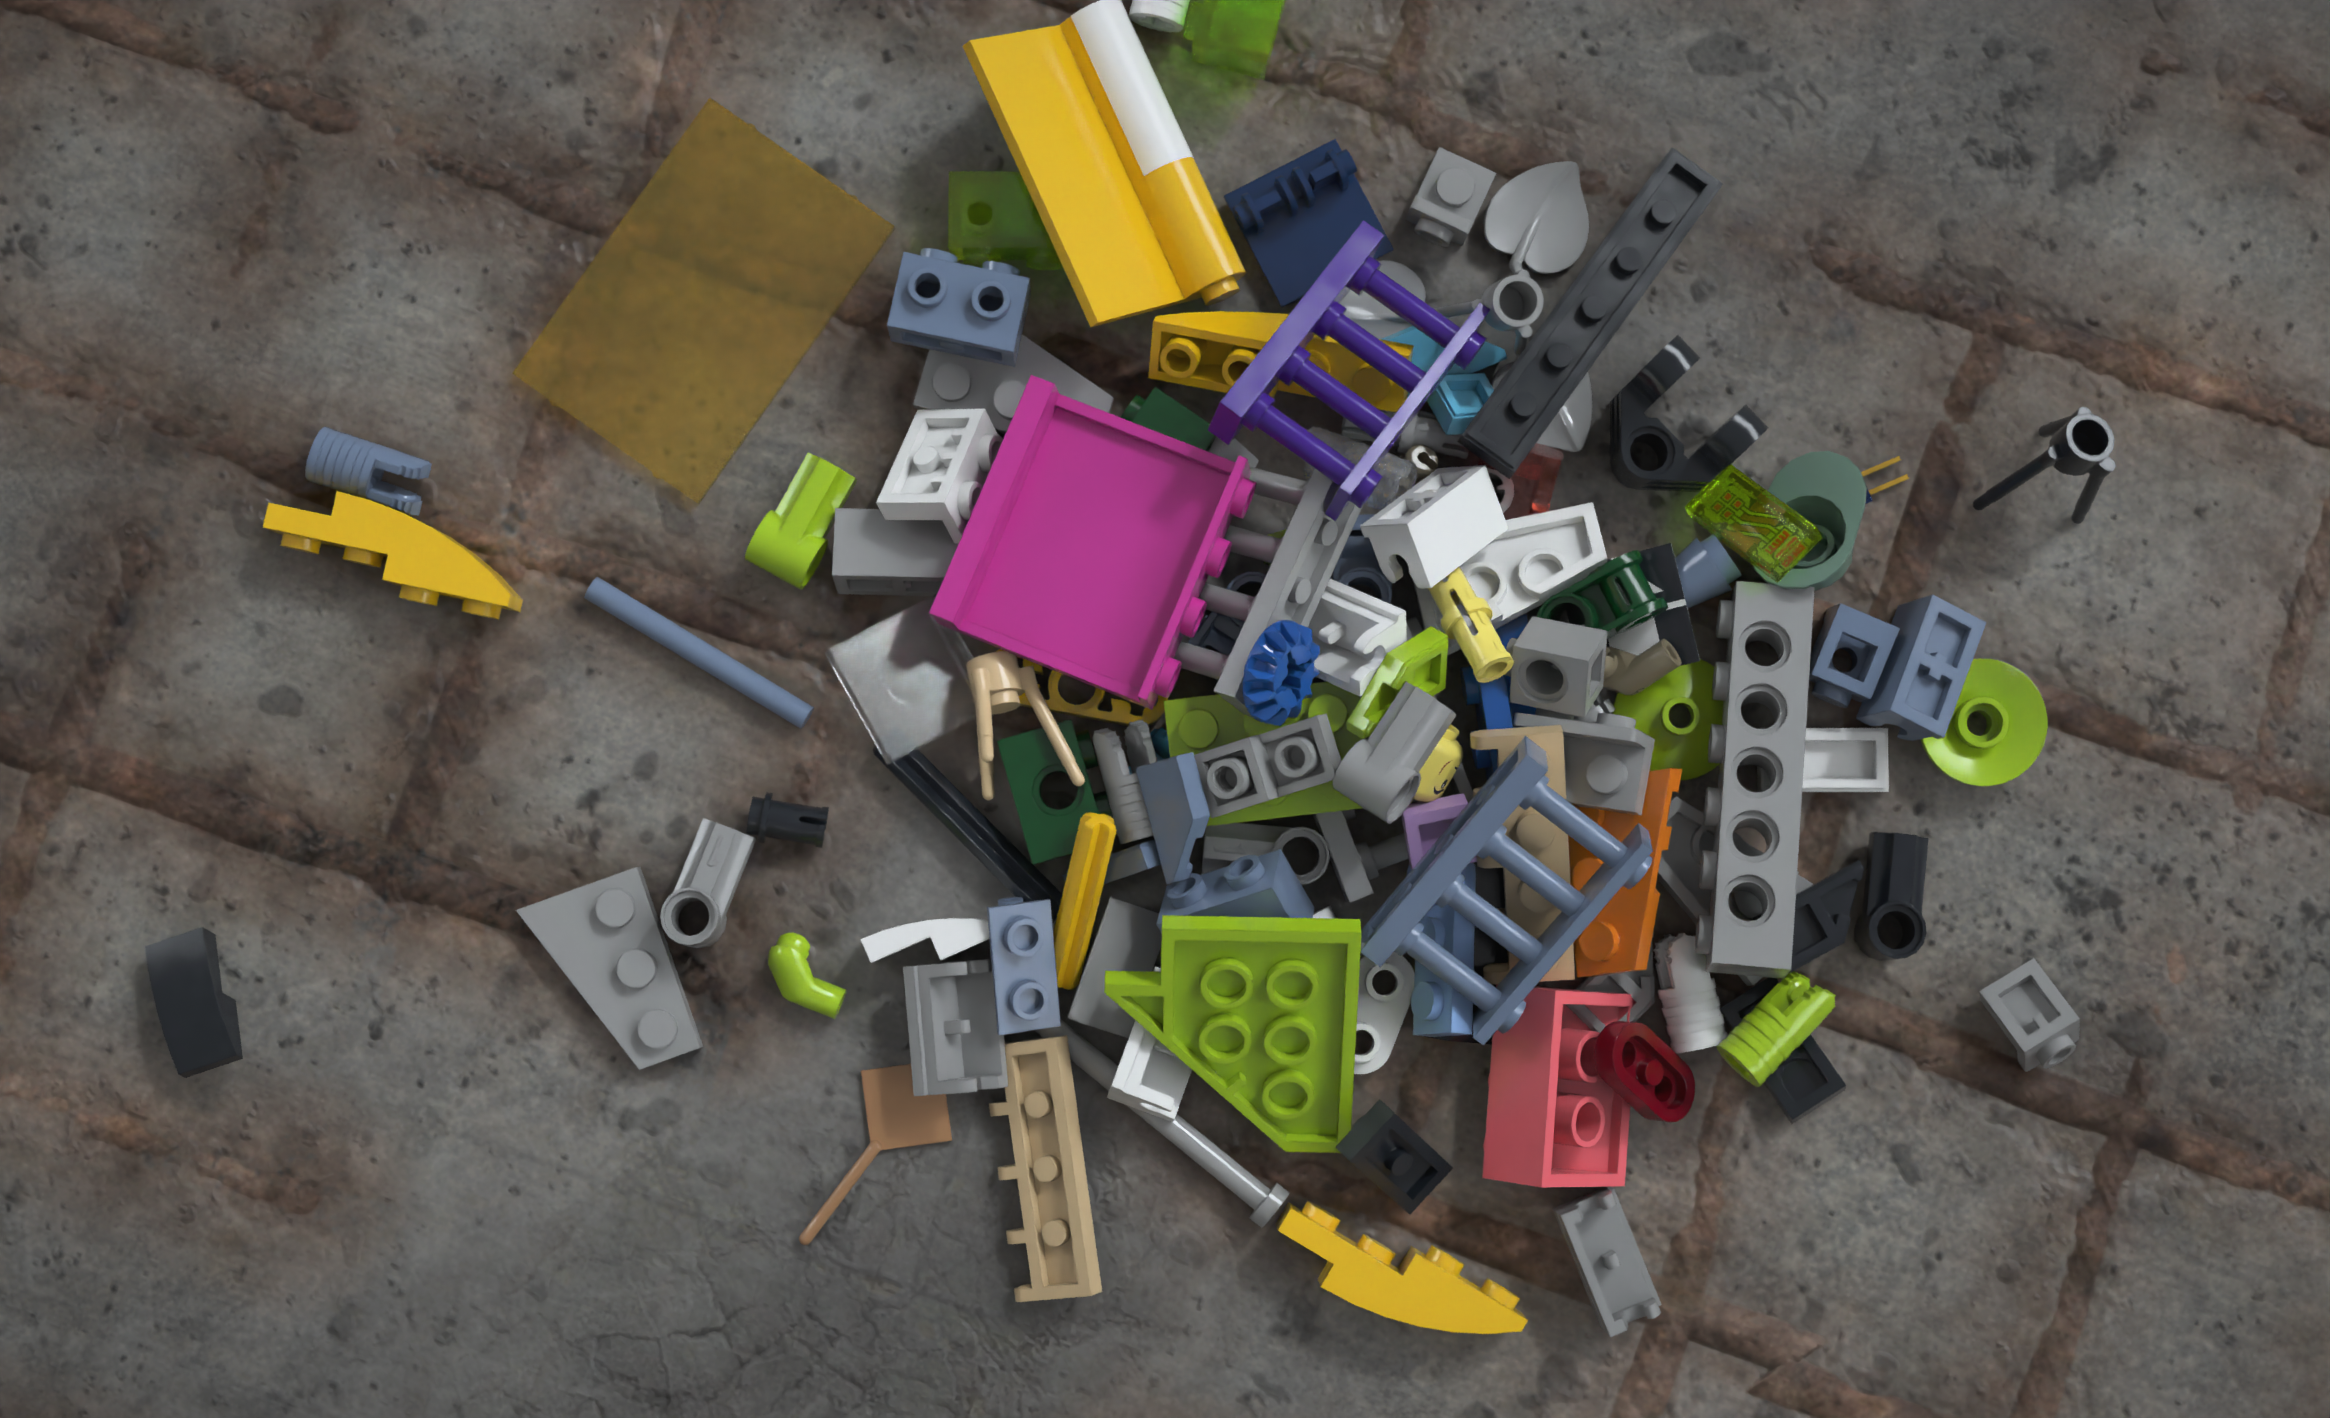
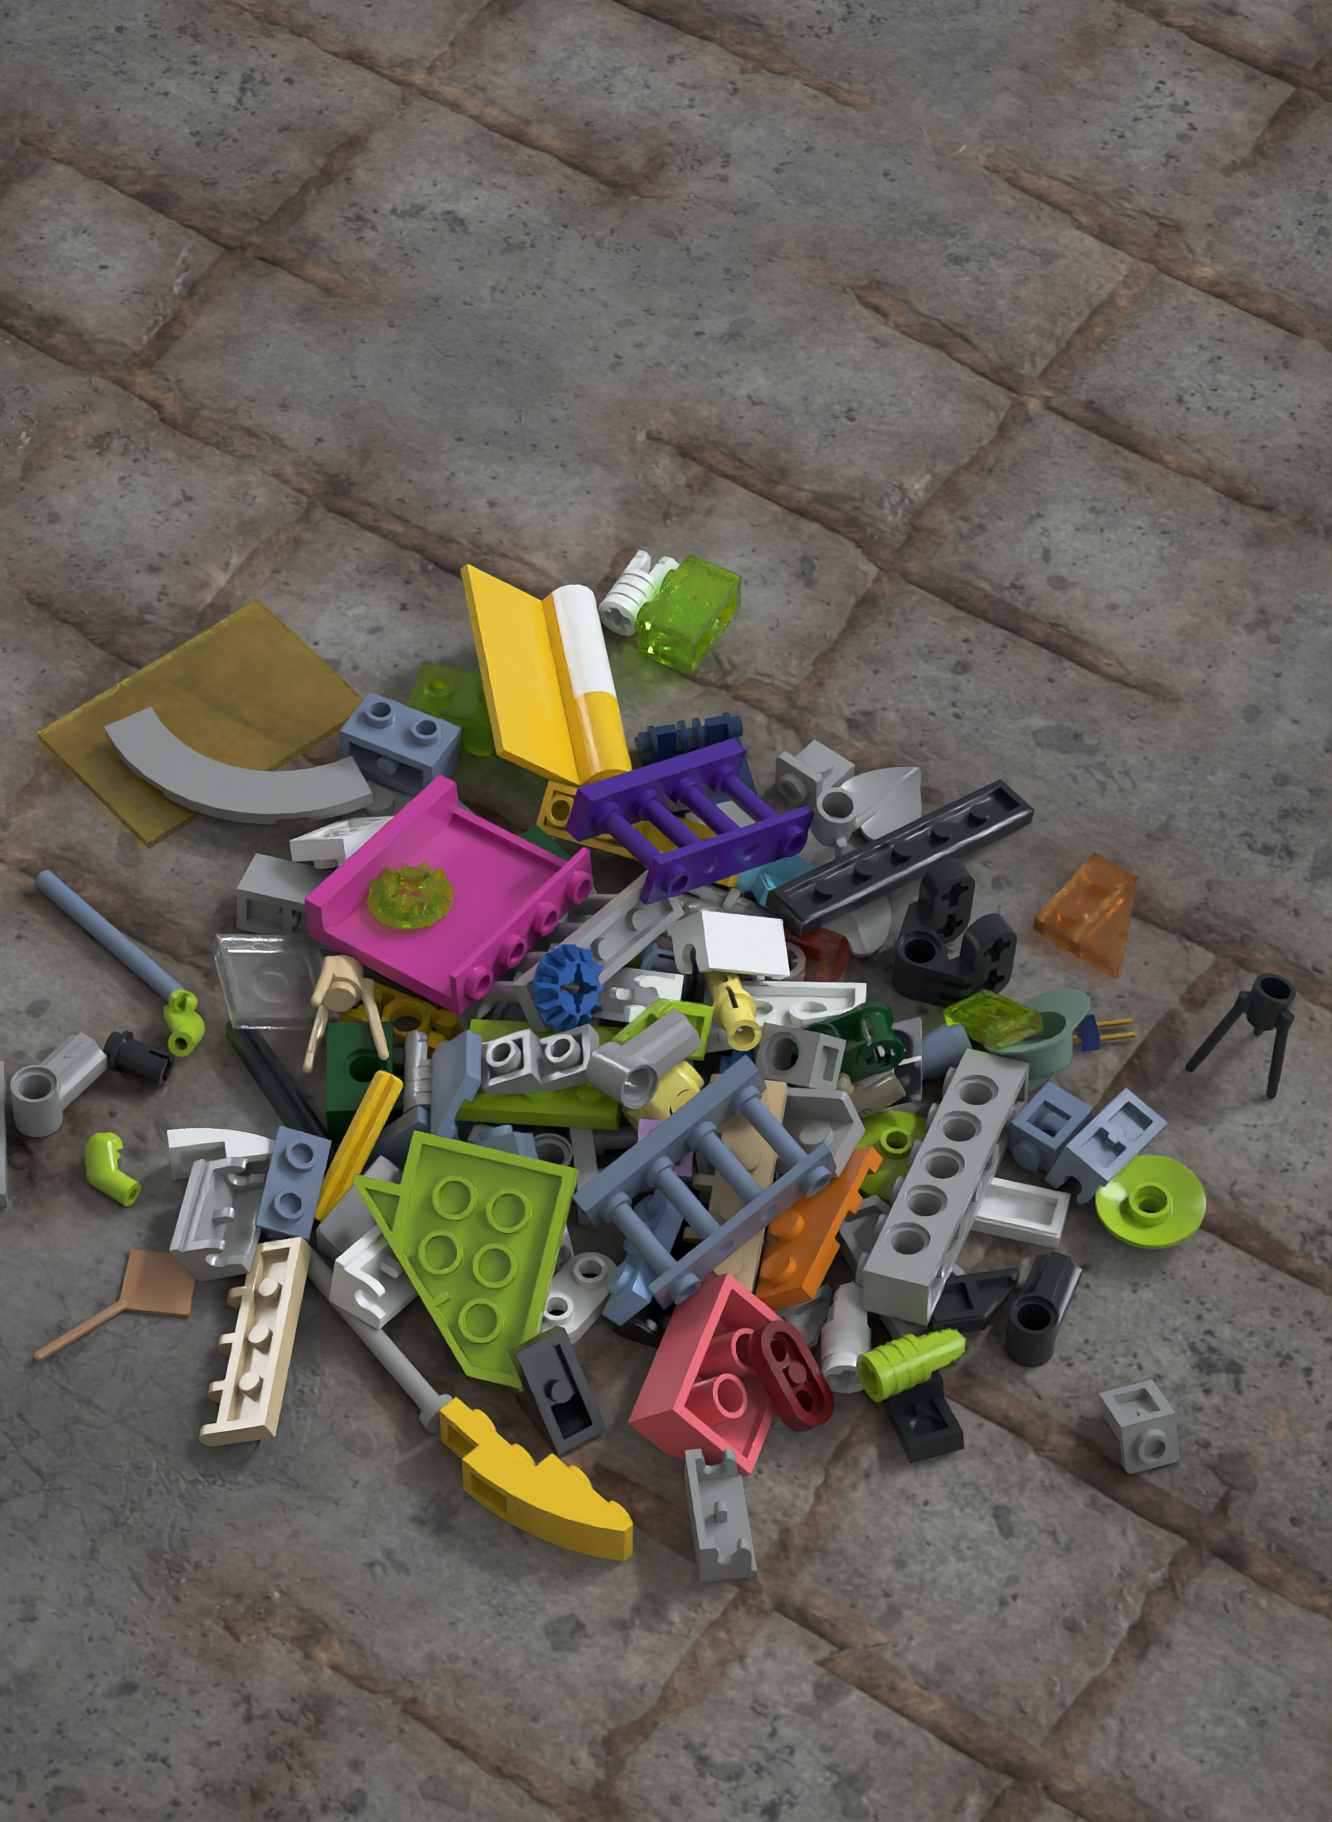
camera: 15 degrees right, 35 degrees down
lime piece [745,452,857,590] -> none
none -> light grey tile [104,707,375,825]
none -> lime arm [163,990,205,1057]
none -> clear neon green gear [367,861,454,930]
none -> clear orange wing [1033,852,1138,979]

